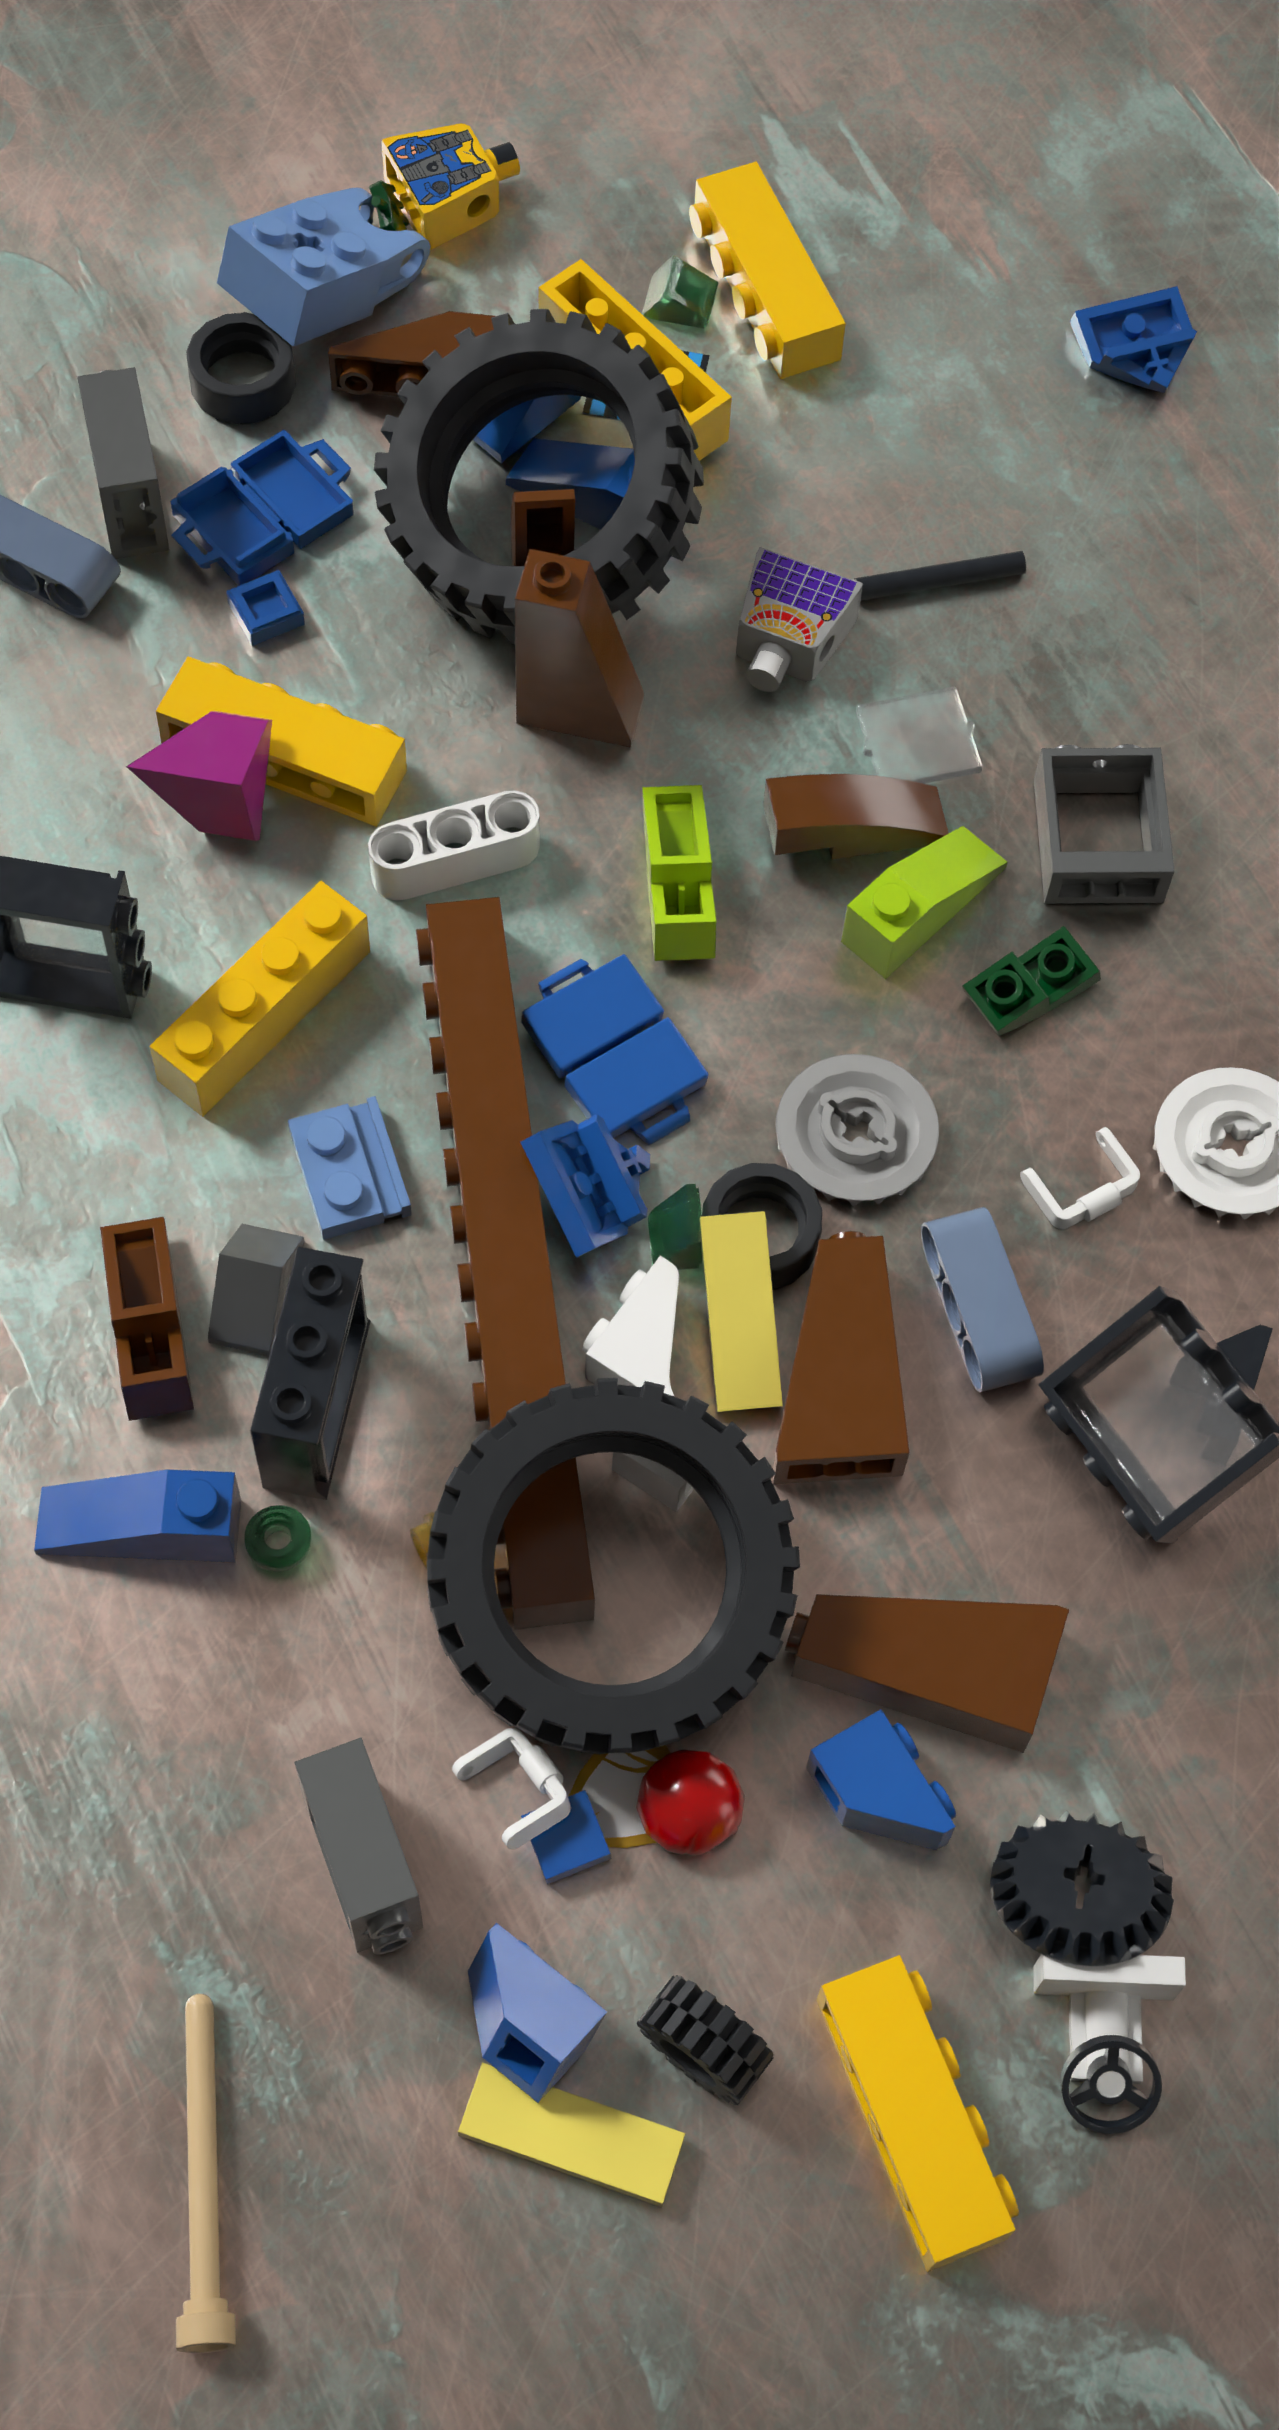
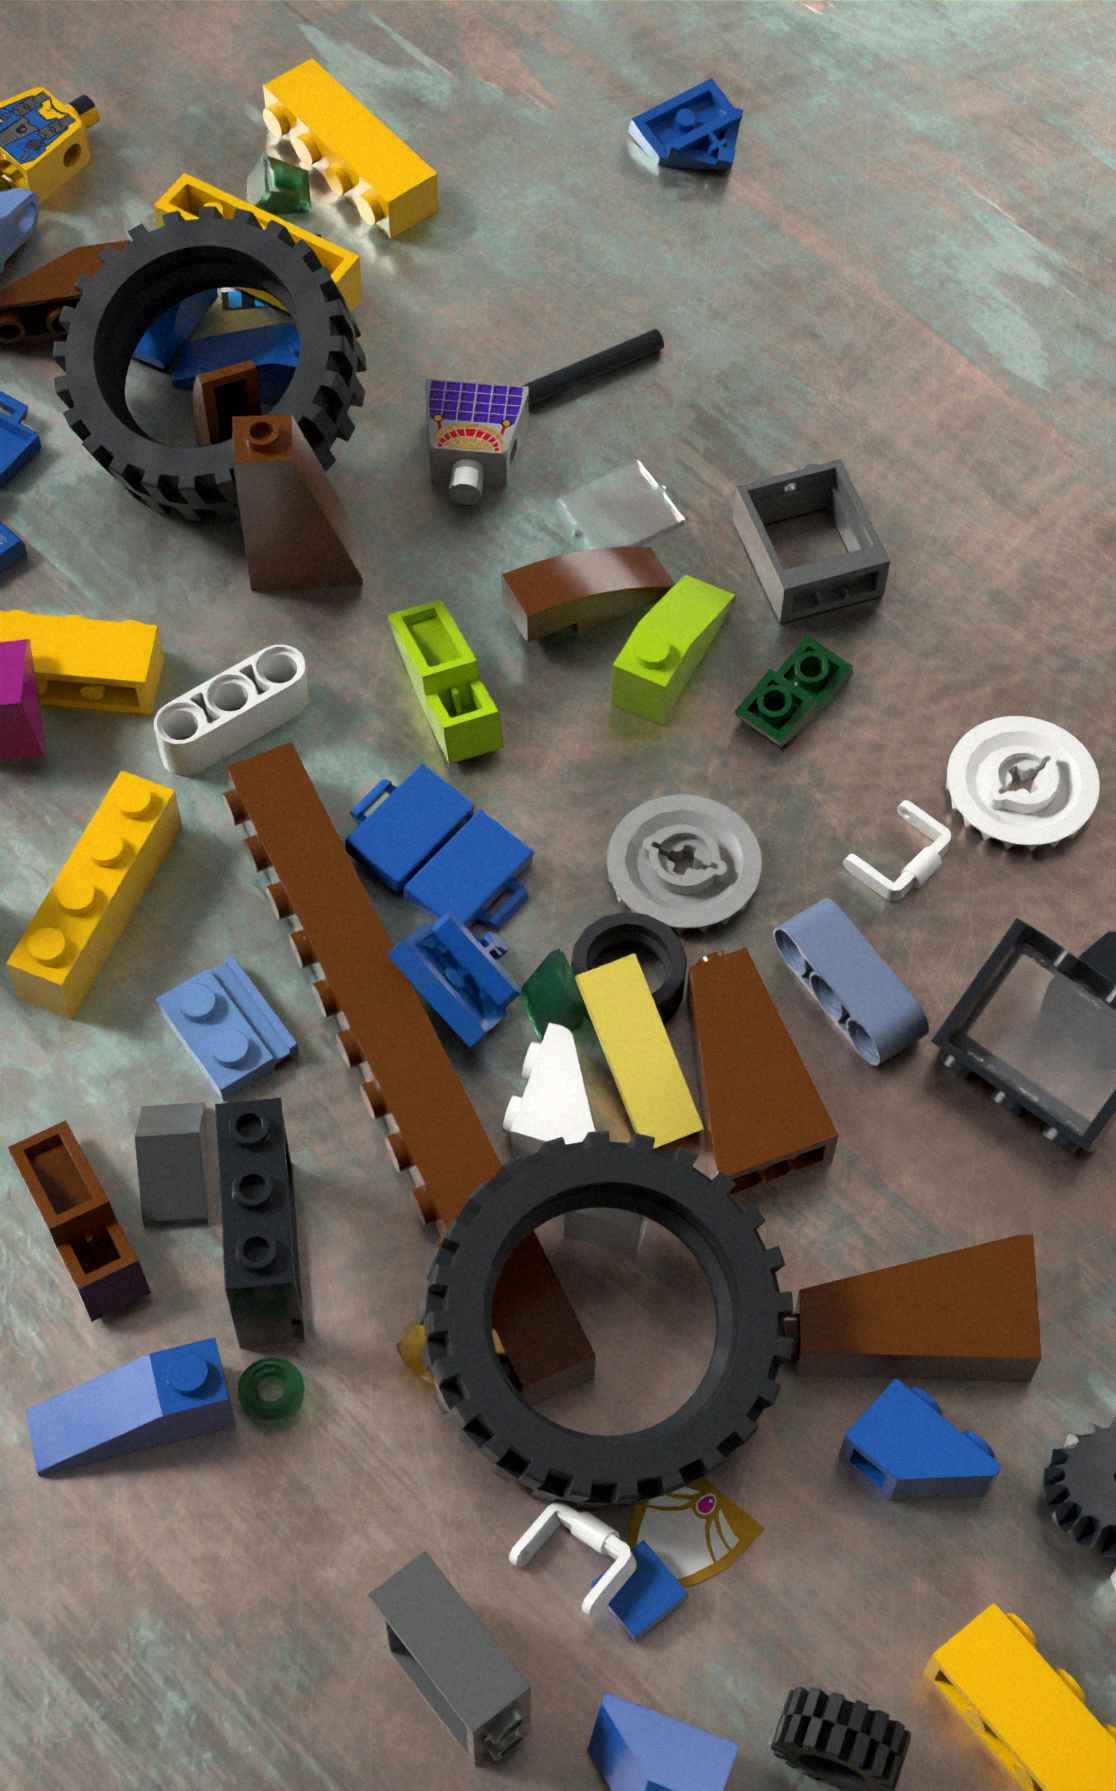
camera: 15 degrees left, 5 degrees down
red hair [636,1749,745,1856] -> none

